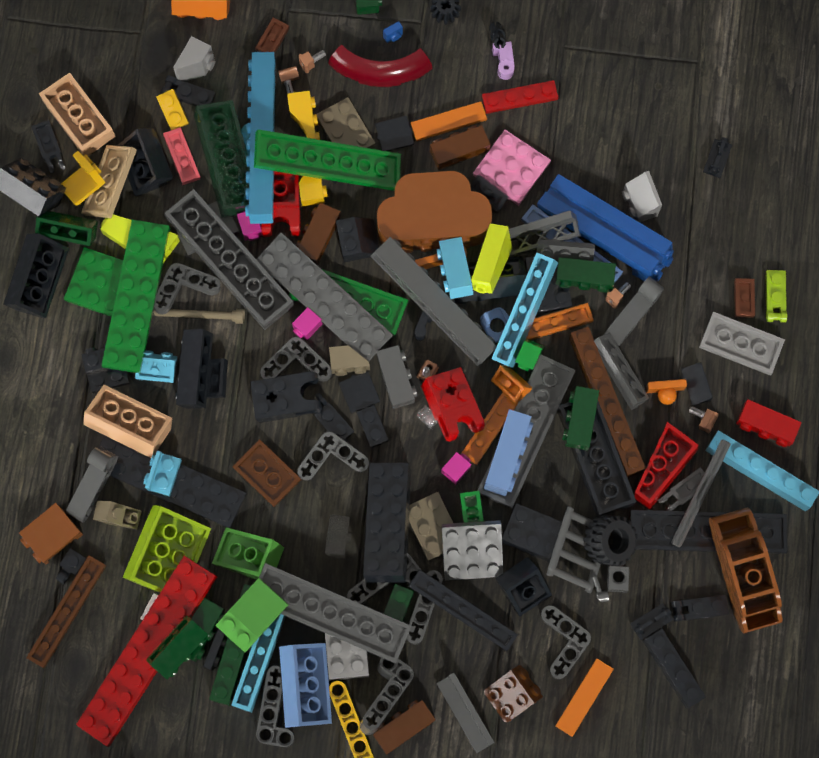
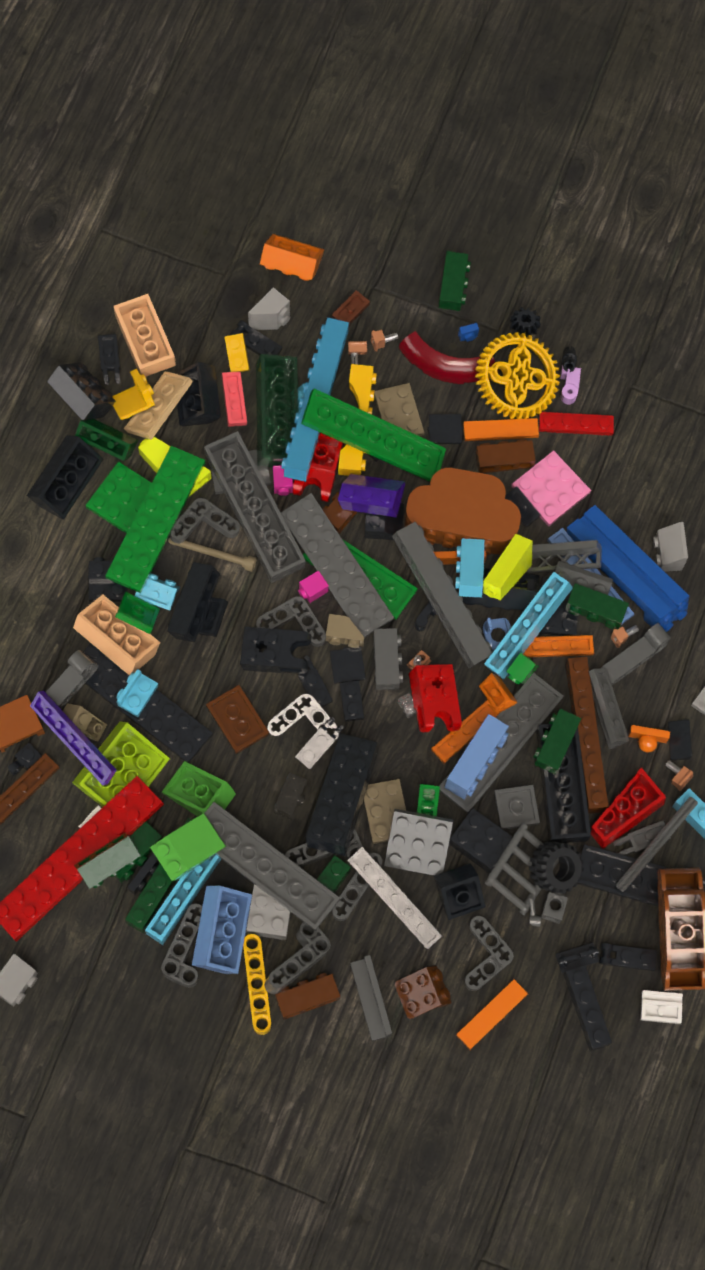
camera: 10 degrees right, 5 degrees down
dark pink brick [441,452,471,485] -> none
none -> dark purple plate [30,691,117,785]
none -> green tile [115,592,160,634]
none -> hinge [295,717,344,769]
none -> dark purple slope [338,474,406,518]
none -> yellow gear [475,332,560,420]
none -> dark grey plate [494,785,540,829]
none -> white plate [640,990,683,1024]

